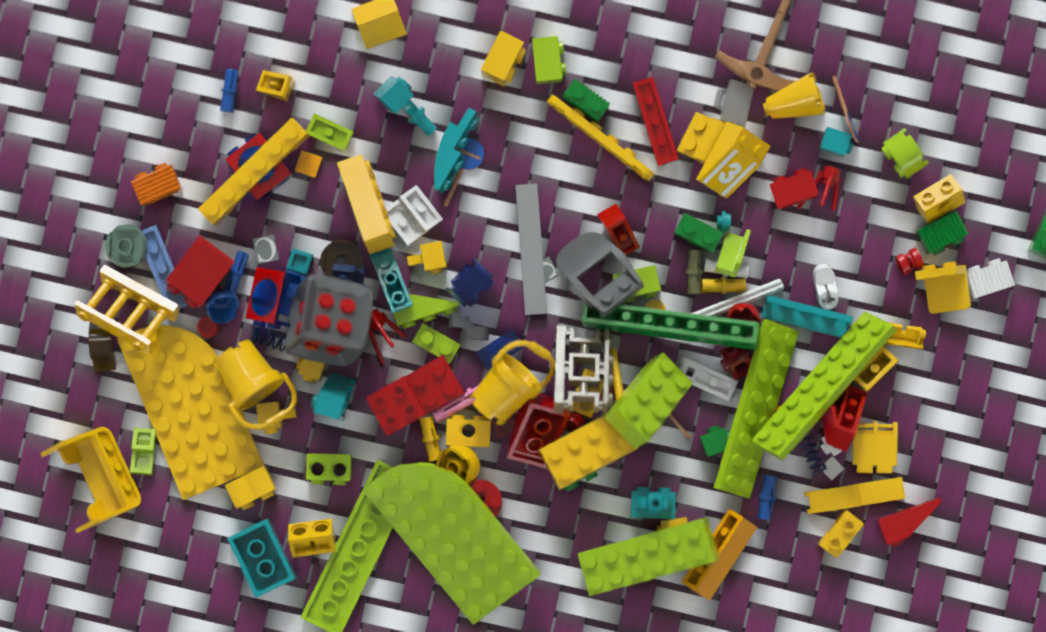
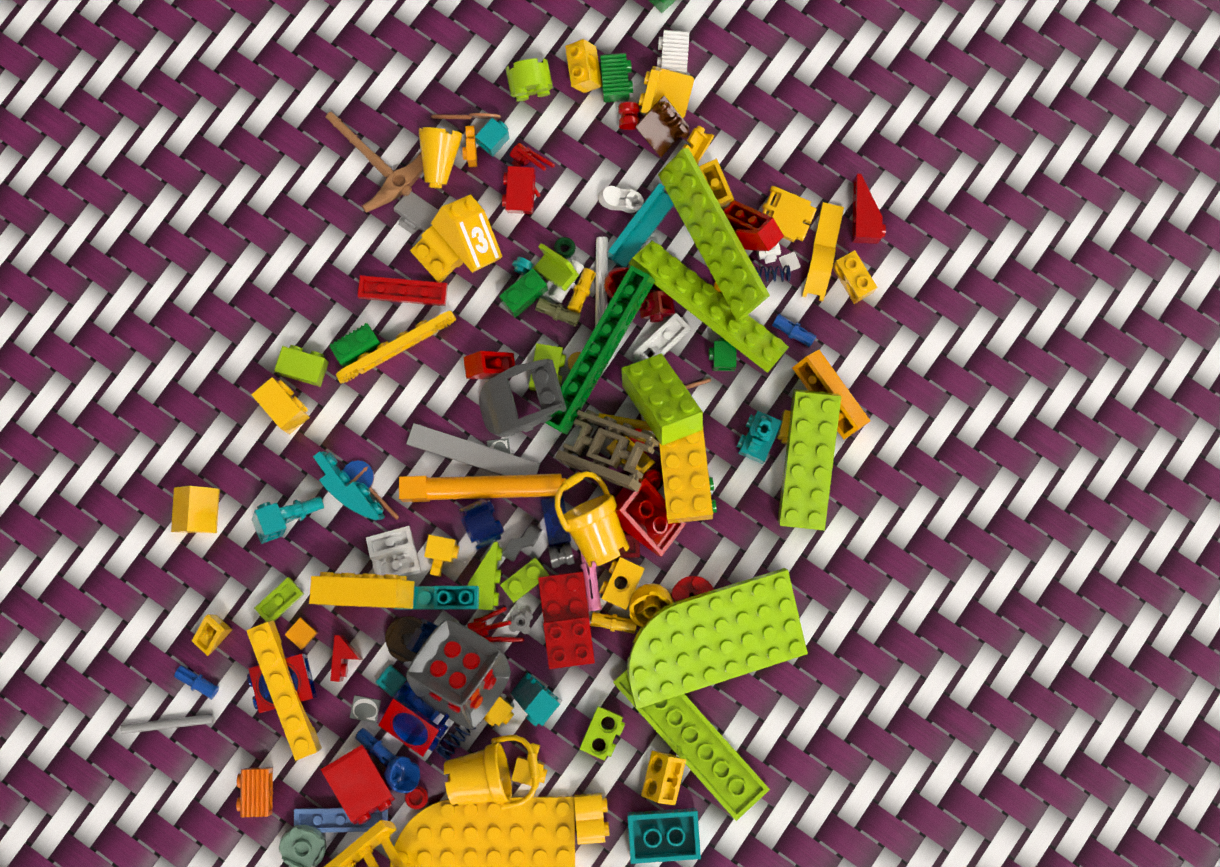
camera: 75 degrees left, 5 degrees down
none -> light grey bar [120,714,214,734]
none -> red slope [330,635,363,682]
none -> light orange brick [399,474,567,502]
none -> light orange plate [462,126,477,167]
none -> light grey plate [508,610,533,634]
none -> dark grey wheel [548,542,575,568]
none -> dark green plate [554,237,576,259]
none -> reddish brown hinge [635,96,690,158]

